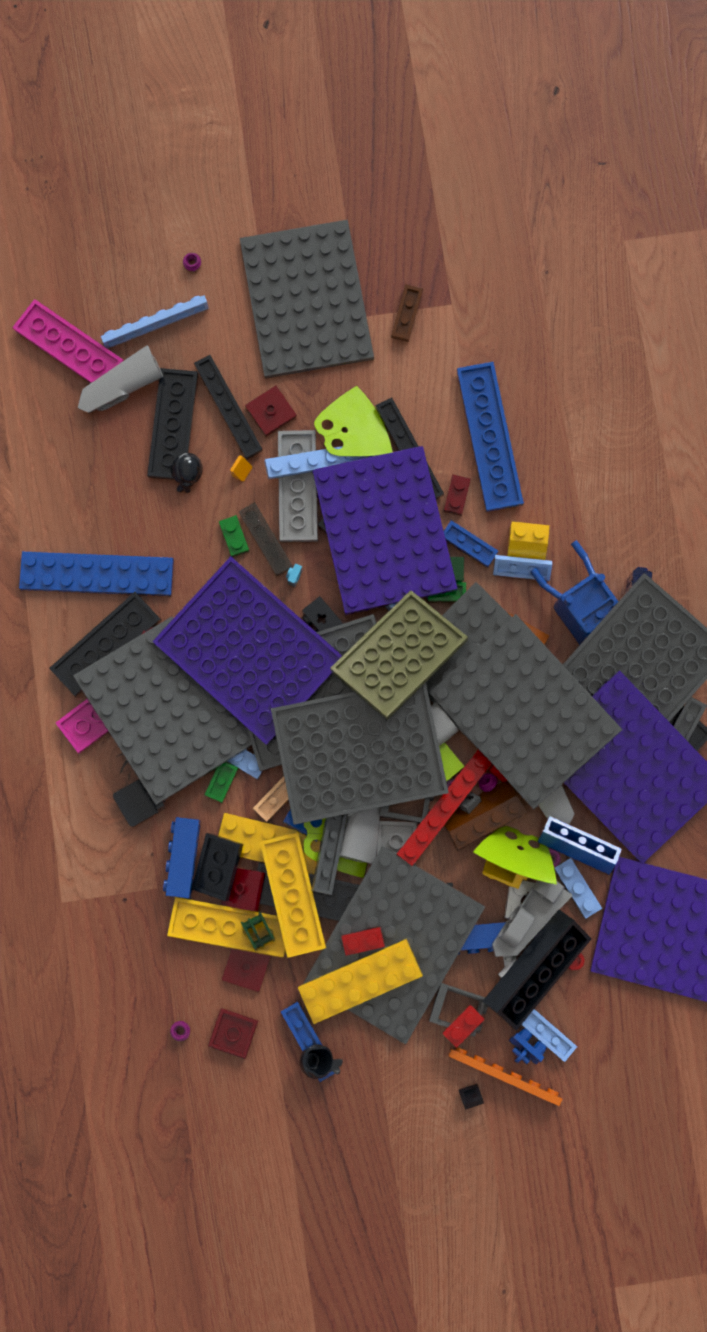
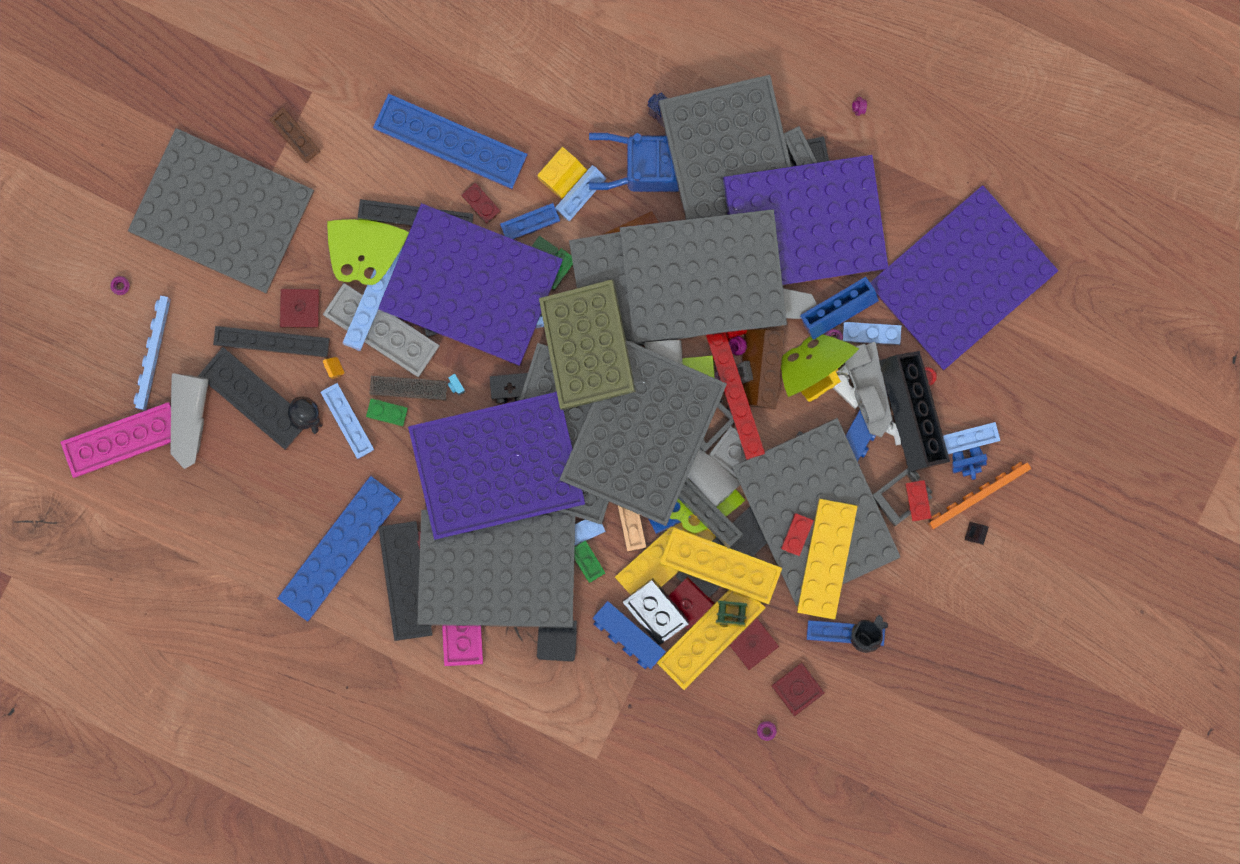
camera: 55 degrees left, 5 degrees up
none -> light blue plate [321,383,374,459]

